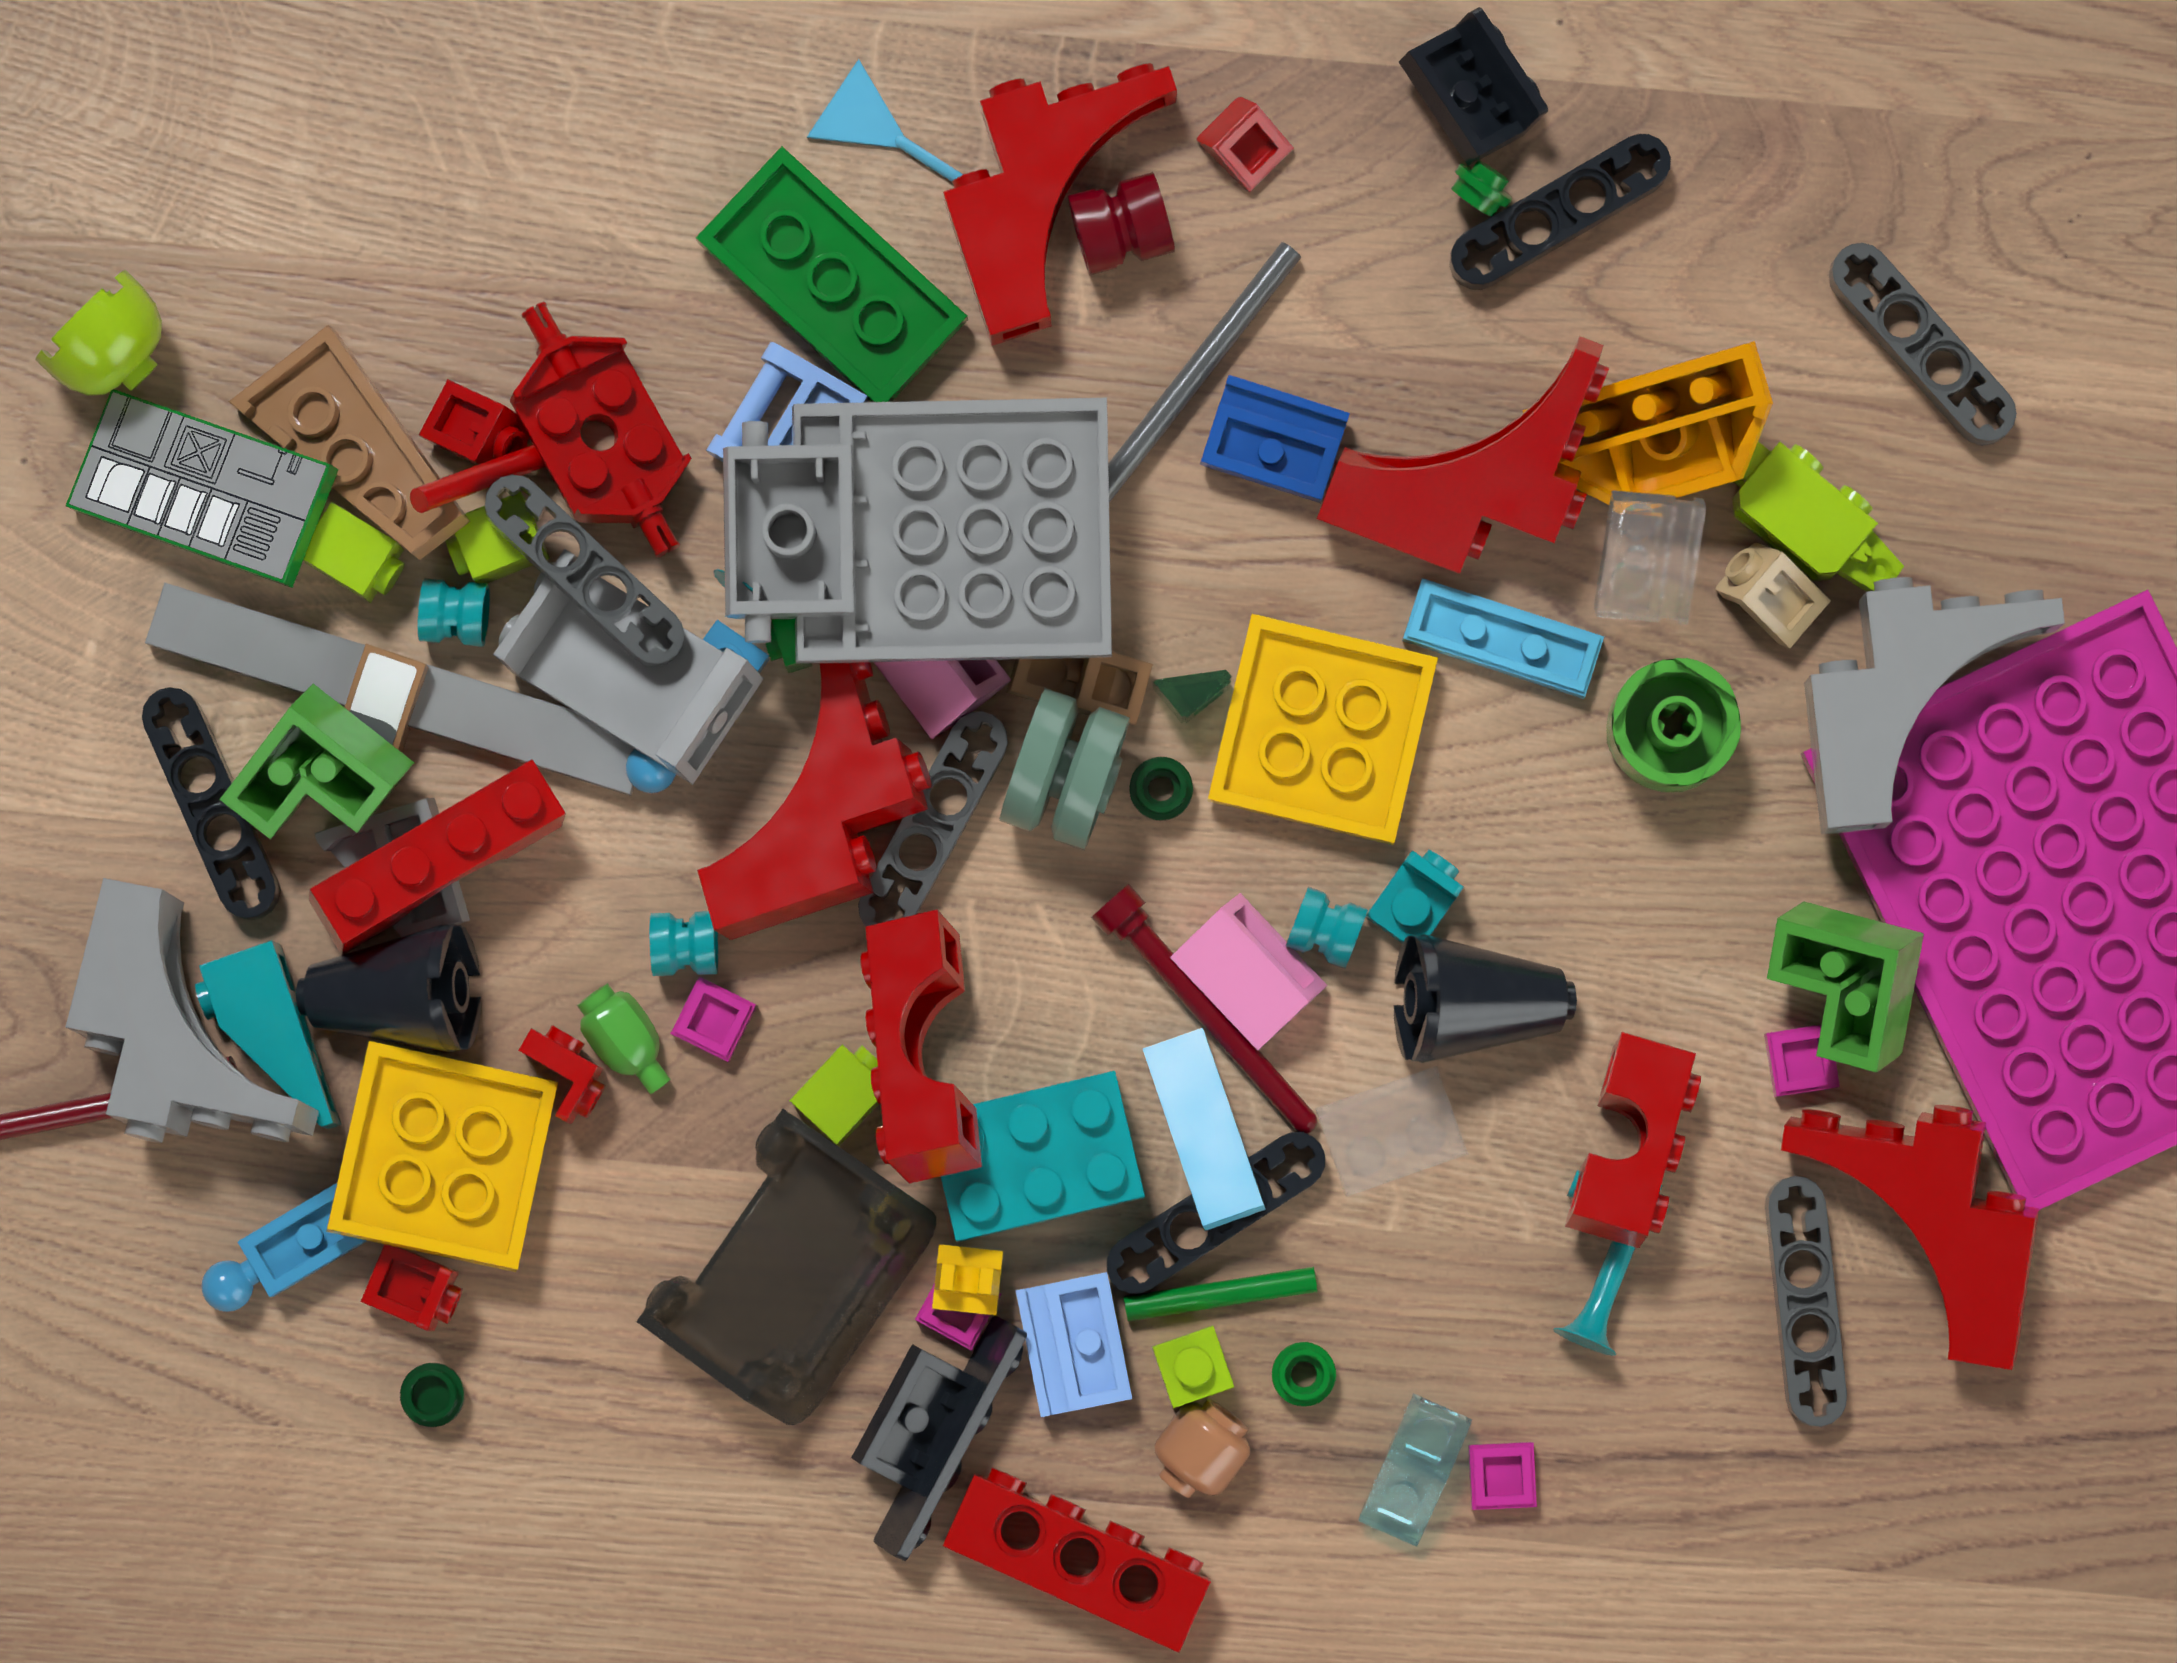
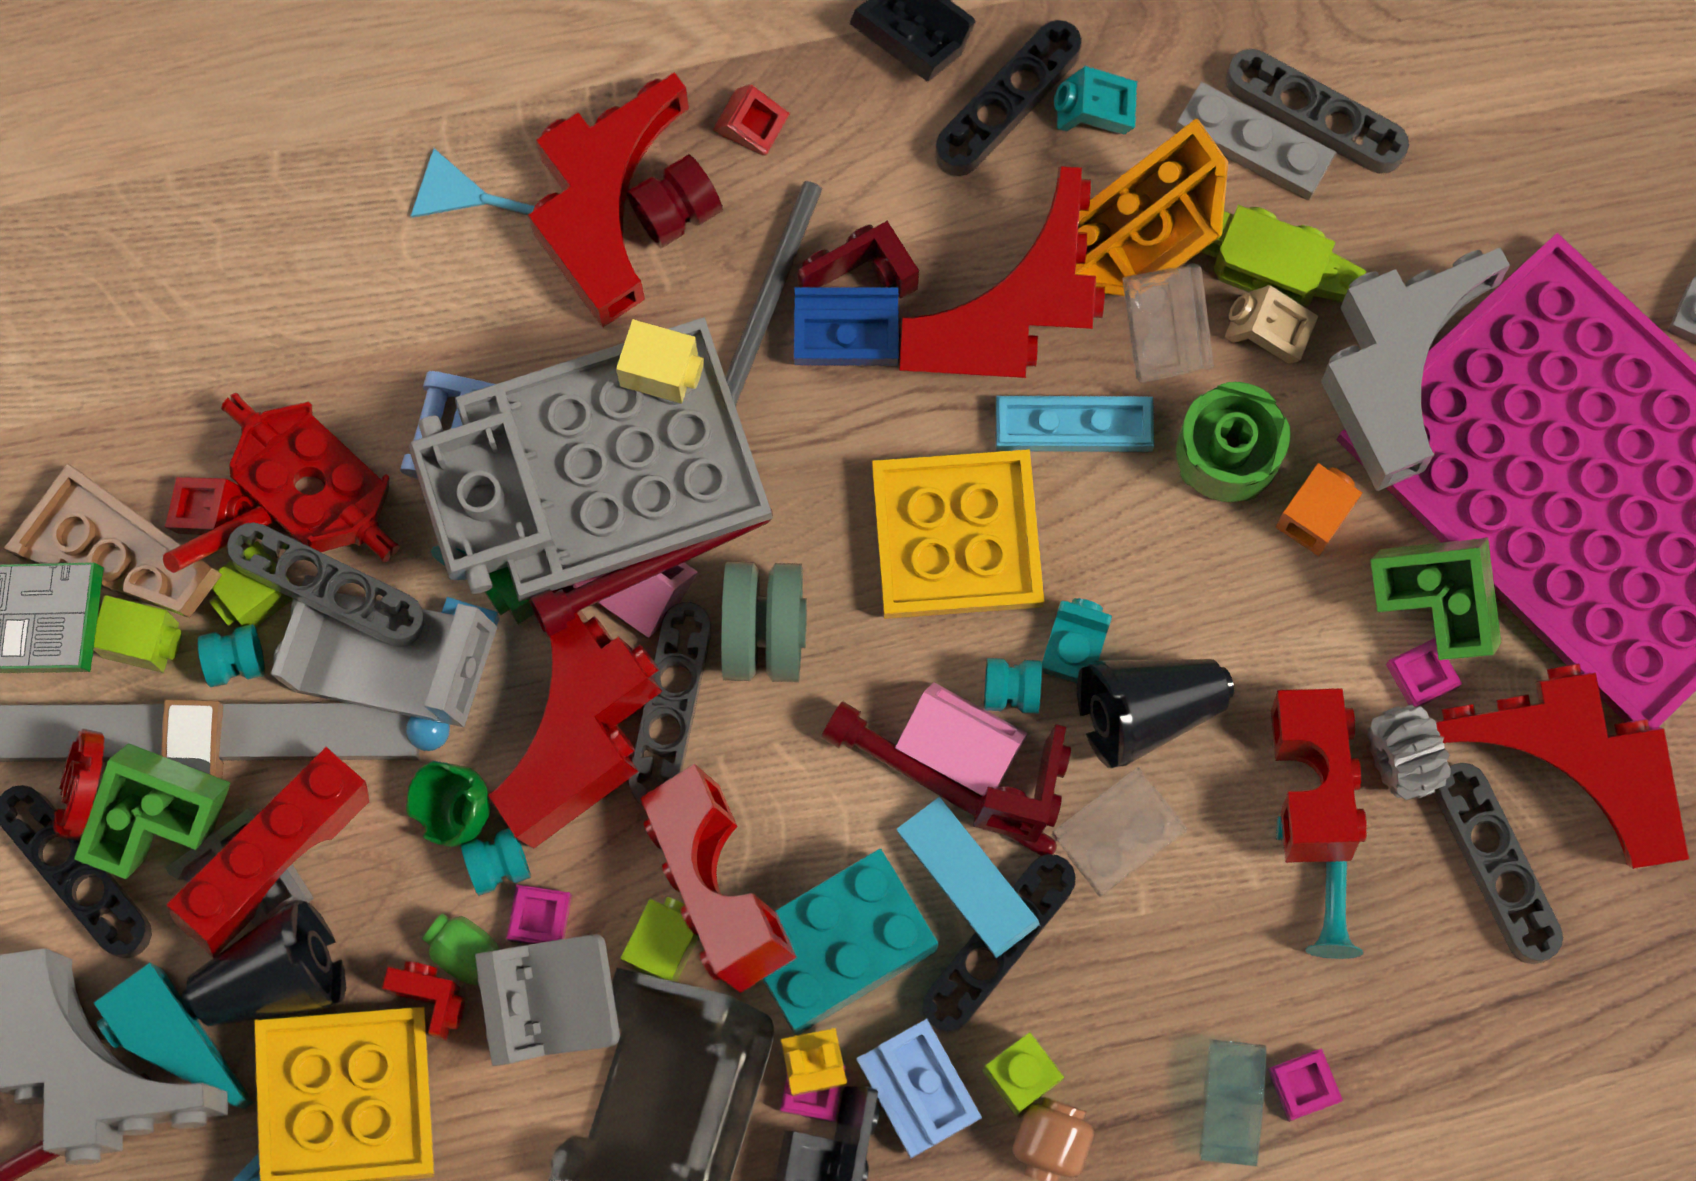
camera: 20 degrees left, 10 degrees down
green plate [696,146,968,402] -> none
medium nougat slope [1006,652,1153,726] -> none
green bar [1124,1267,1318,1322] -> none
dark green plate [1129,757,1193,821] -> none
clear green slope [1153,670,1232,724] -> none
green plate [1272,1342,1336,1407] -> none
green plate [1451,160,1512,217] -> none
none -> red tile [54,729,104,840]
none -> green hair [406,761,491,847]
none -> light grey bracket [475,934,620,1066]
none -> dark red piece [529,508,773,637]
none -> light yellow brick [616,319,704,404]
none -> dark red bracket [798,220,919,299]
none -> dark red bracket [973,724,1071,843]
none -> teal bracket [1054,66,1137,135]
none -> light grey plate [1175,82,1336,201]
none -> orange brick [1275,463,1363,557]
none -> light grey gear [1367,705,1451,800]

